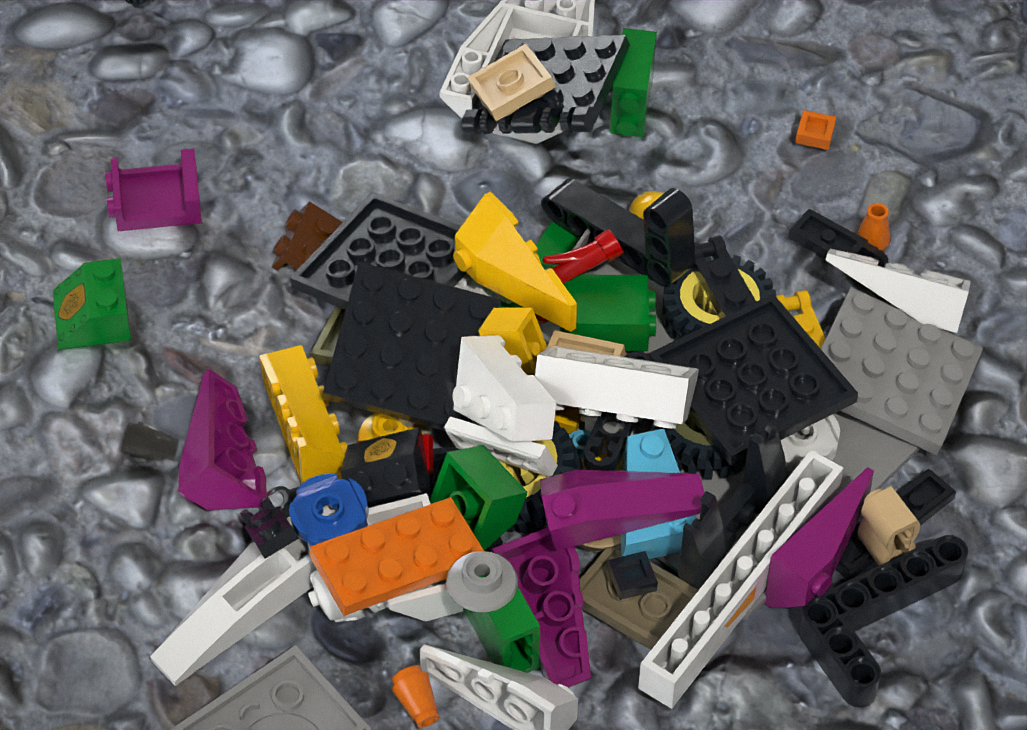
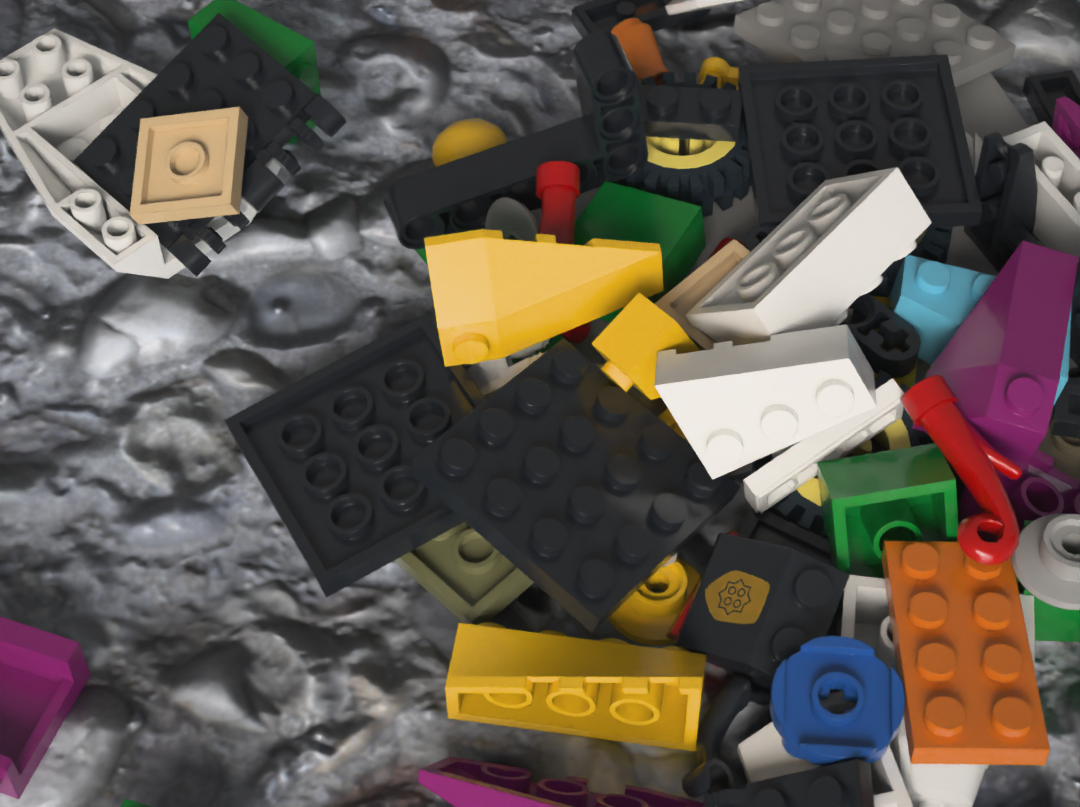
camera: 60 degrees left, 0 degrees up
reddish brown bracket [271,201,342,271] -> none
none -> orange cone [611,18,669,86]
none -> red plant [900,375,1023,565]

